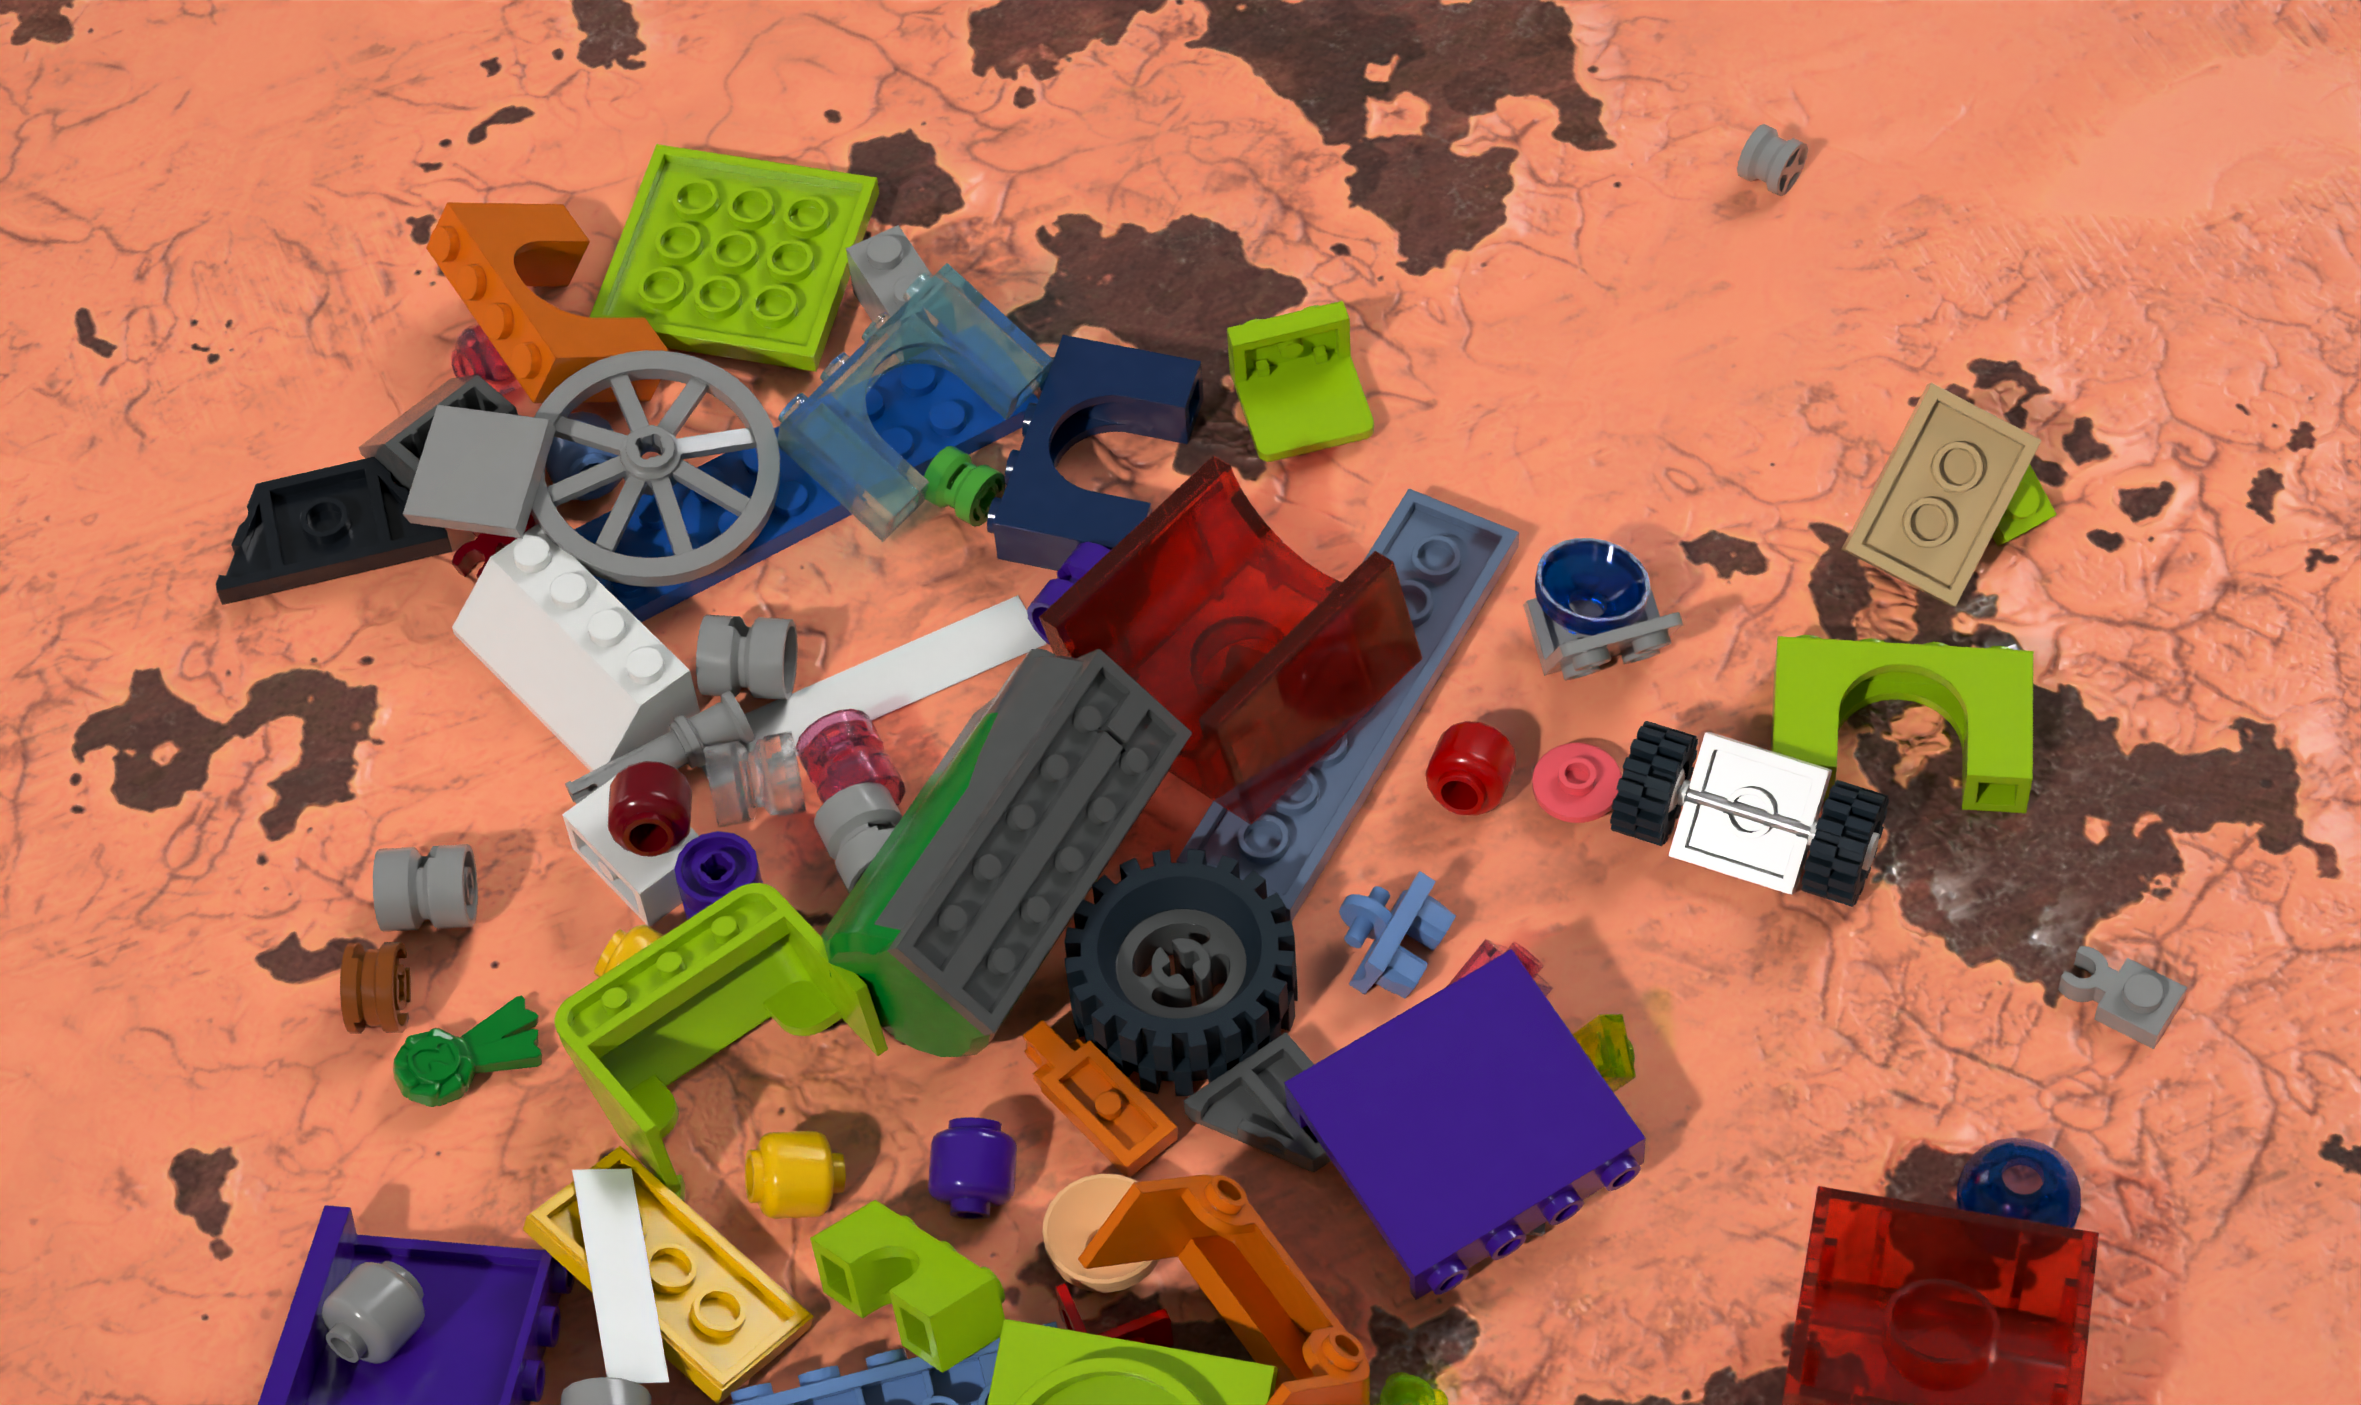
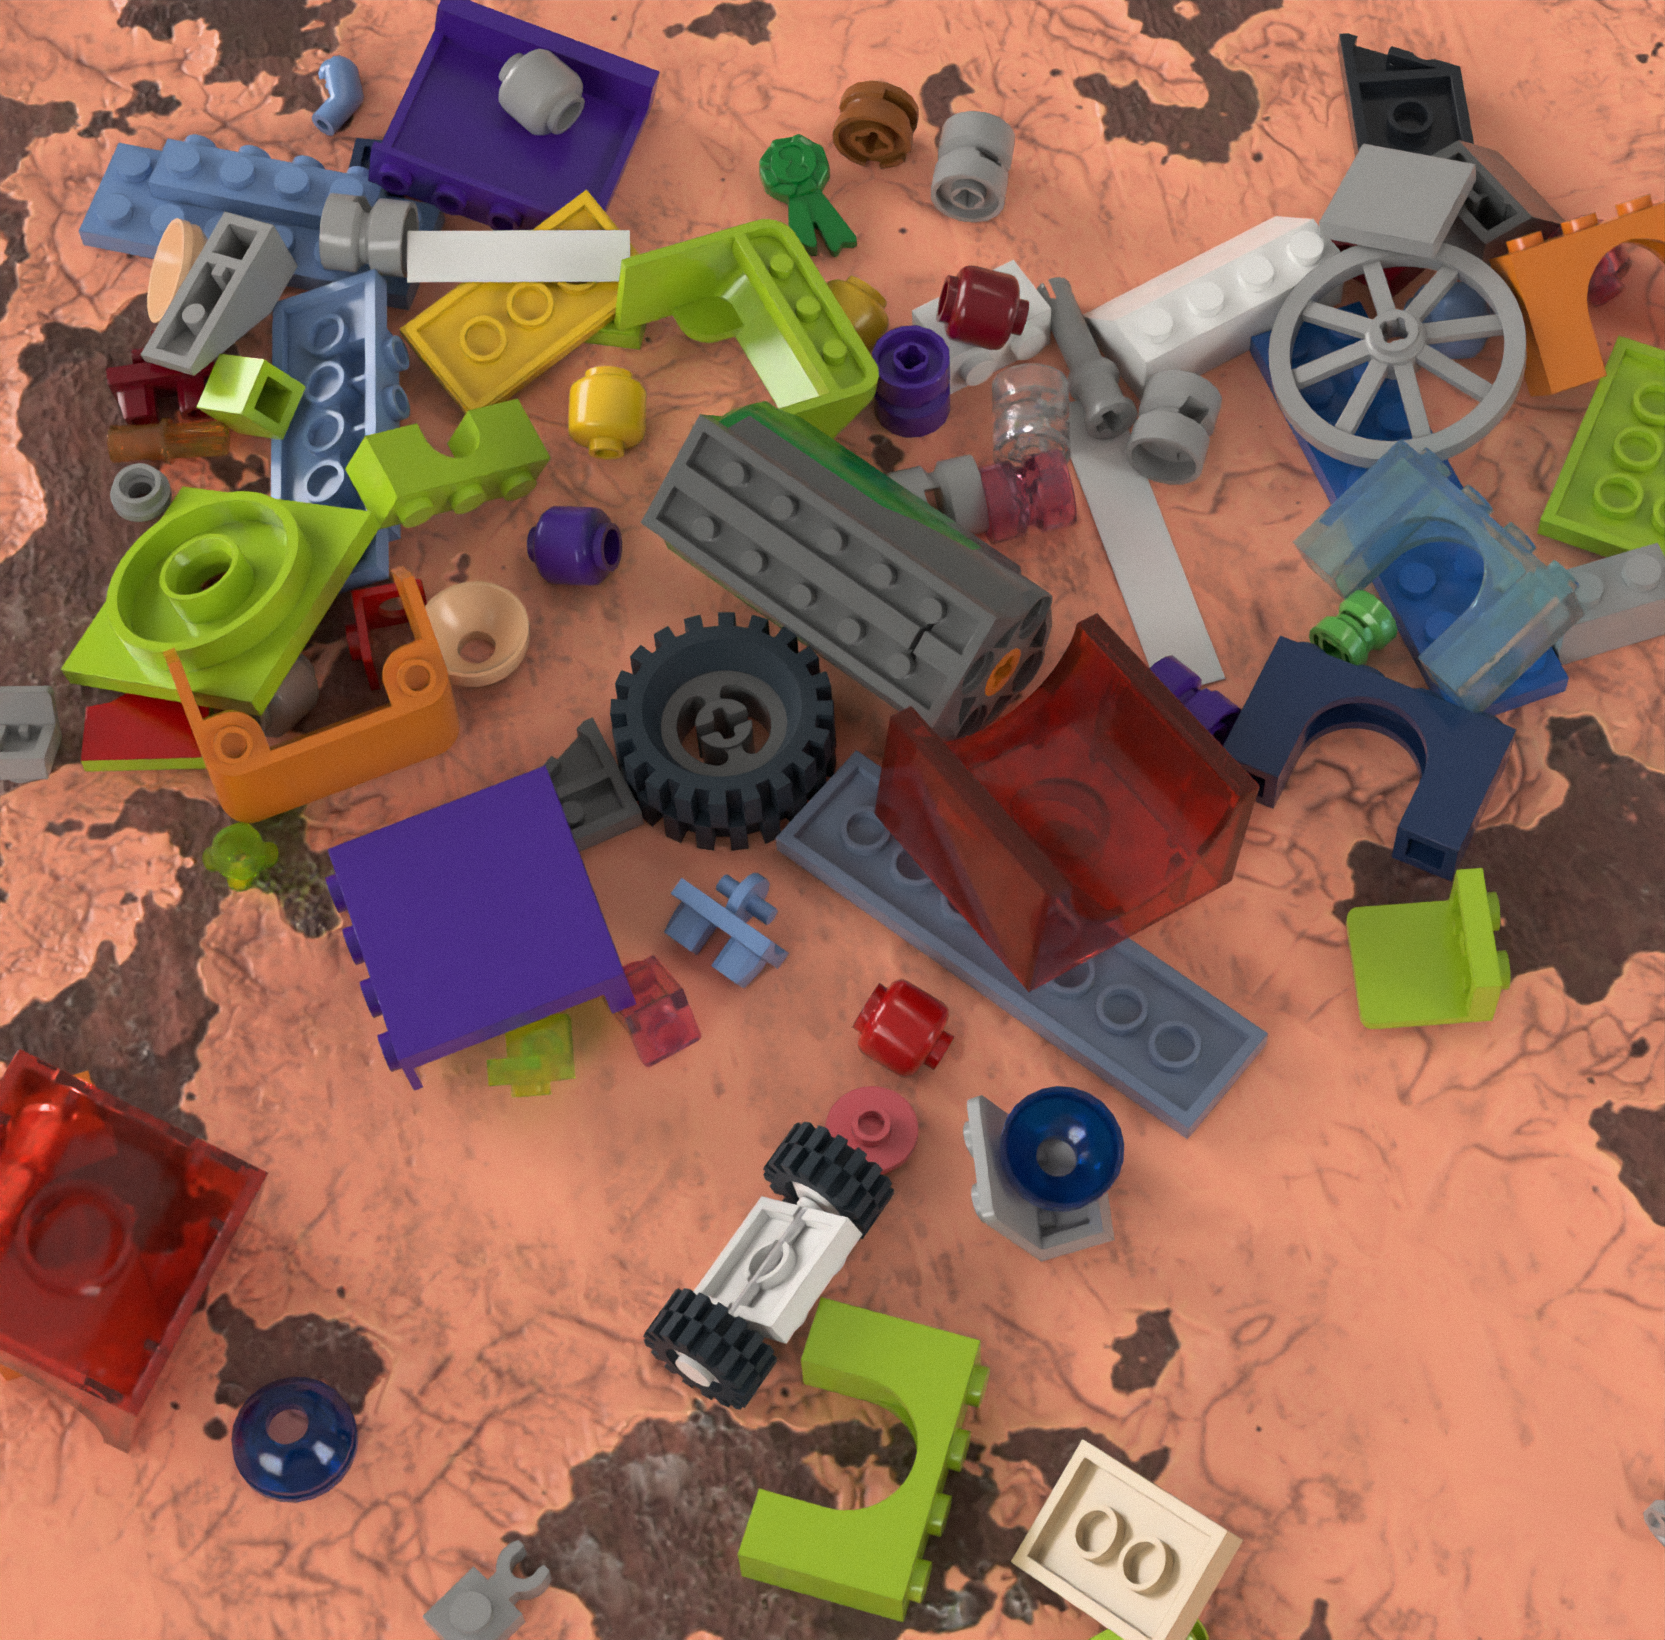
camera: 100 degrees right, 5 degrees up
orange hinge [1023,1020,1178,1178] -> none

